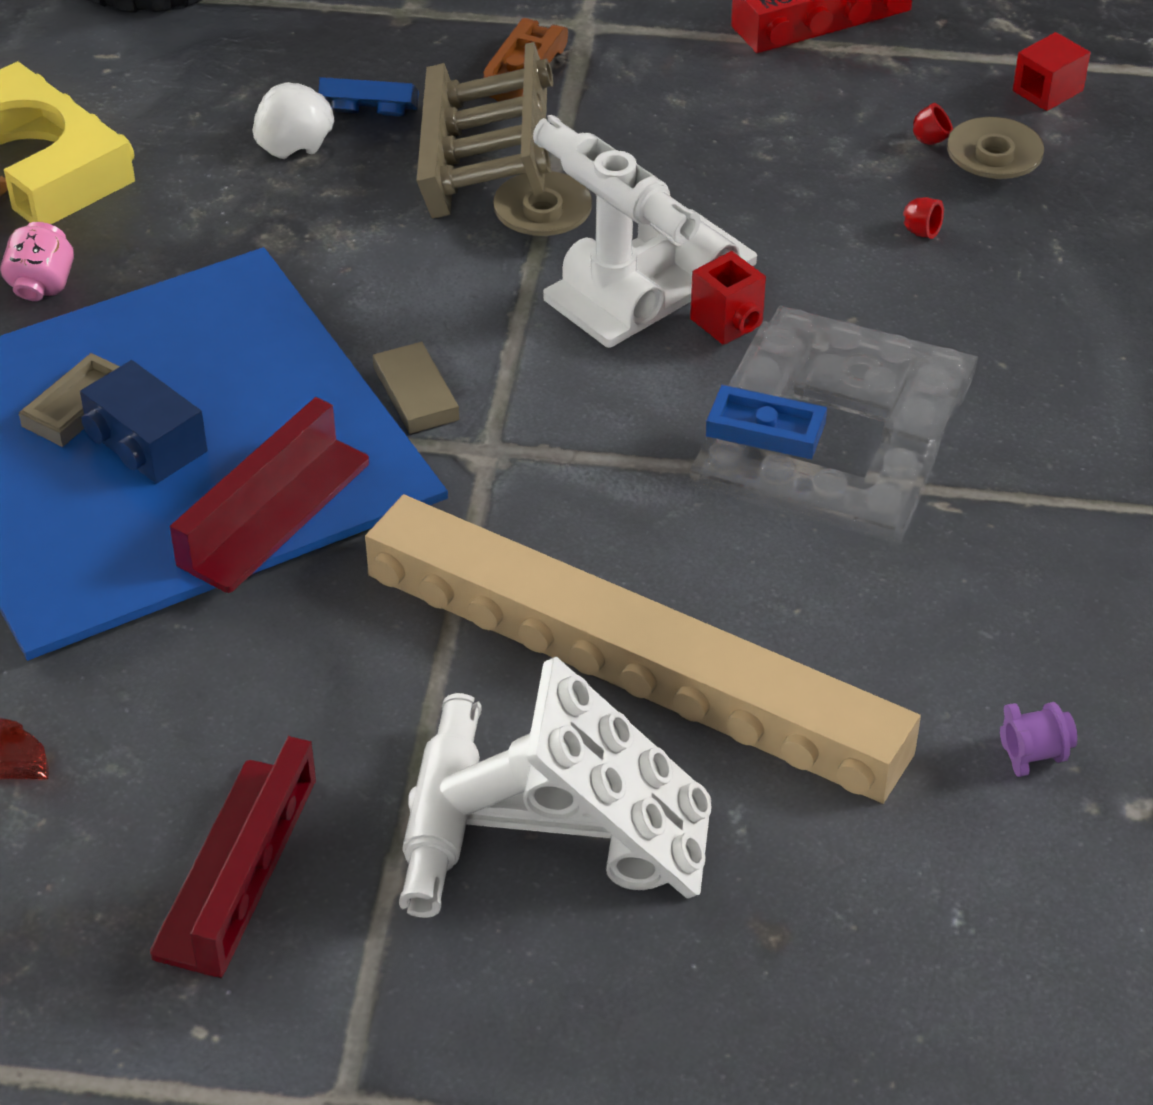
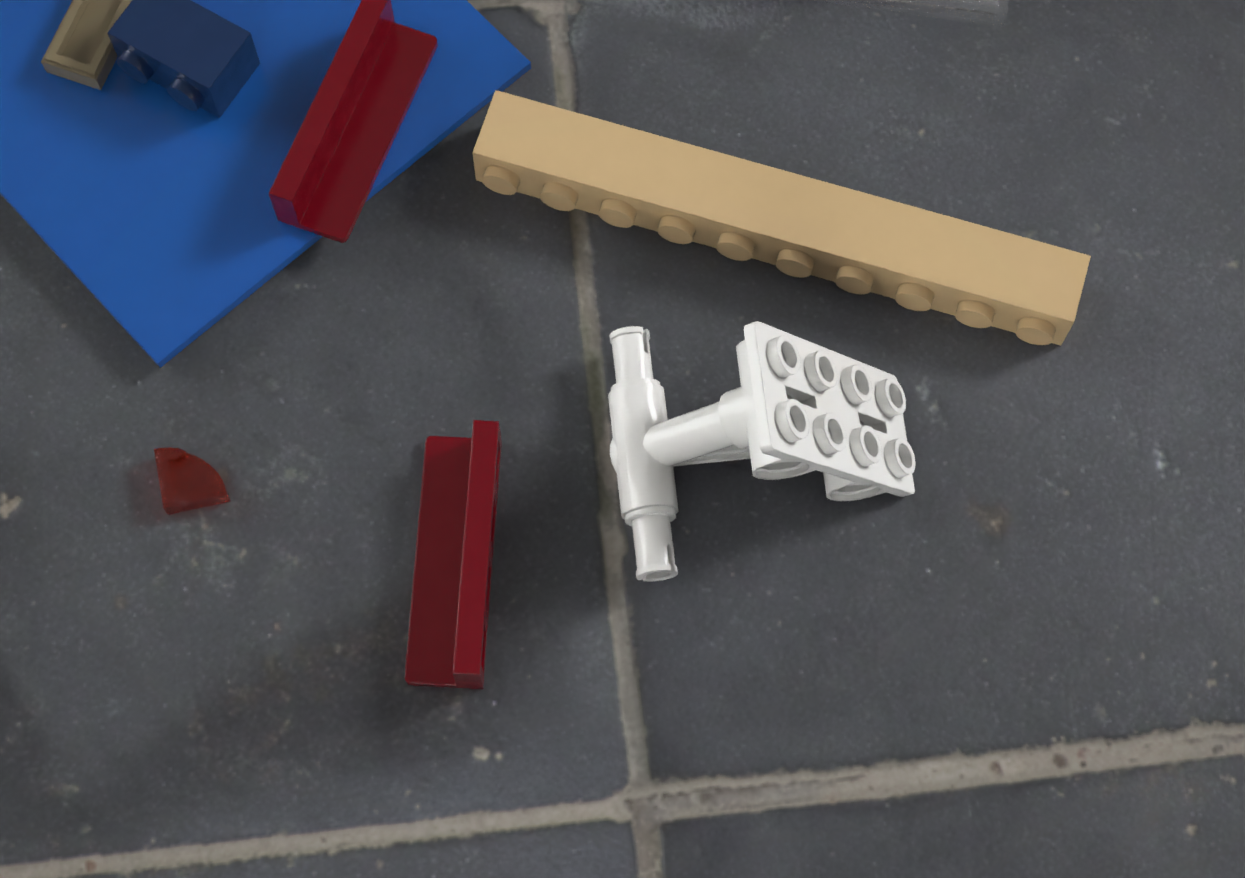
camera: 15 degrees left, 25 degrees up
medium lavender brick [1000,702,1077,777] -> none

